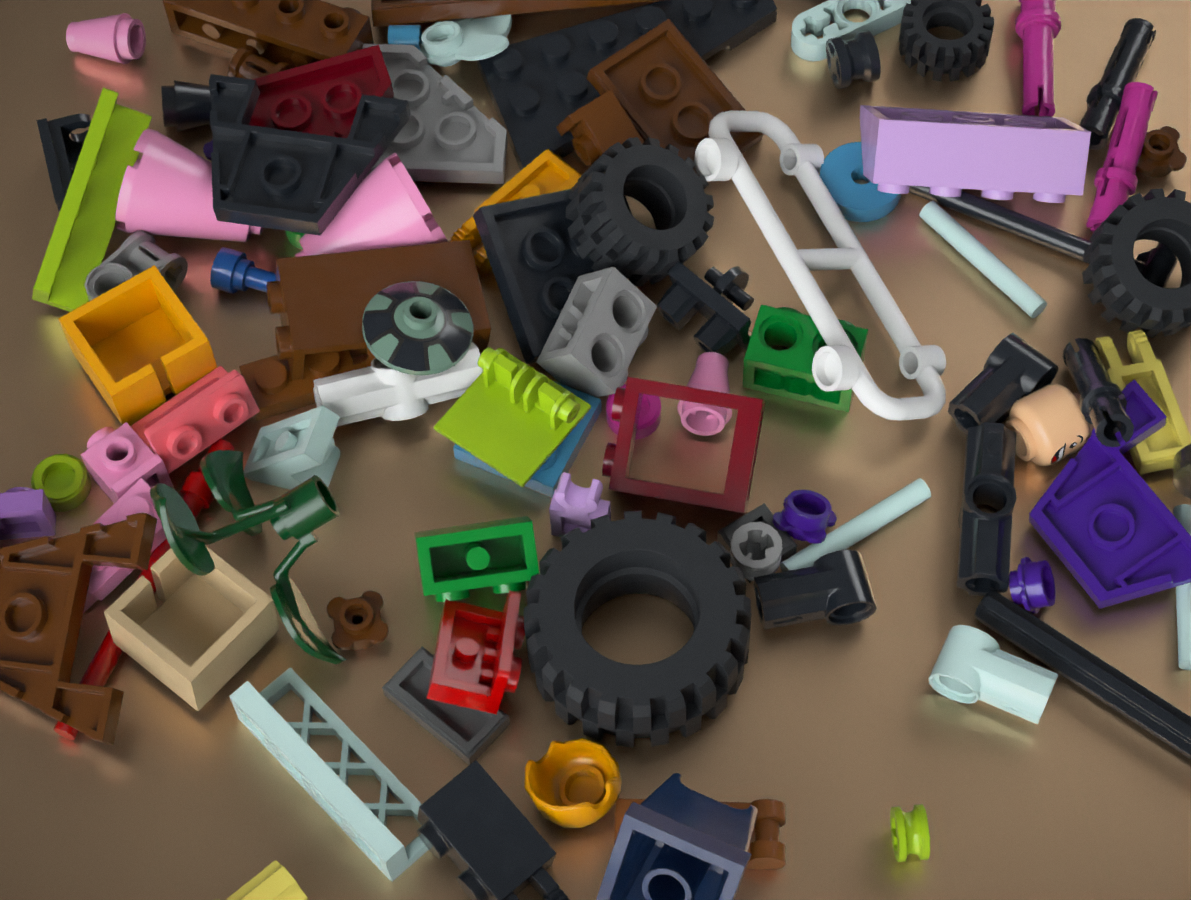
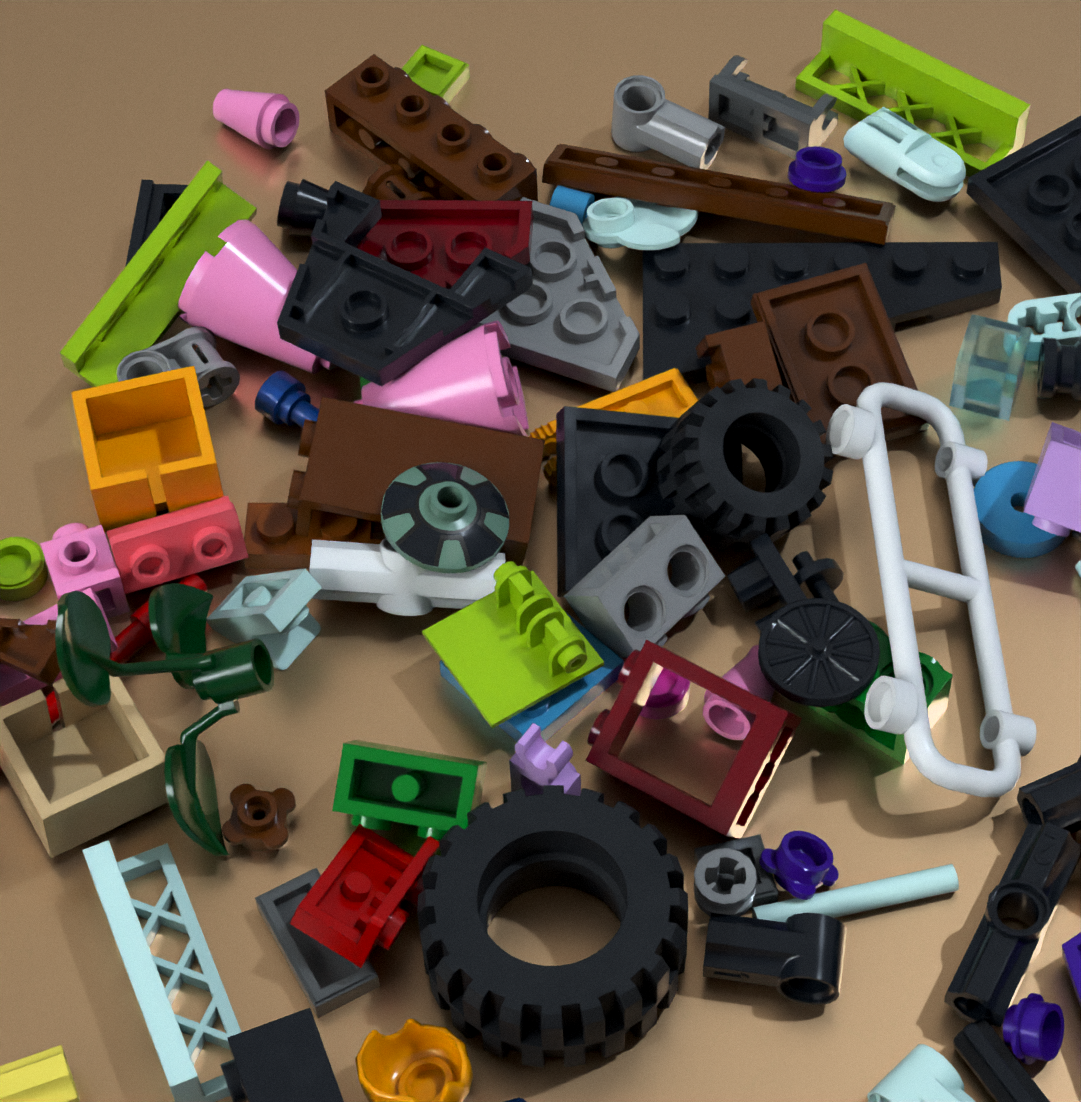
camera: 20 degrees right, 5 degrees down
none -> black wheel [758,598,880,707]
none -> clear light blue brick [949,314,1032,421]

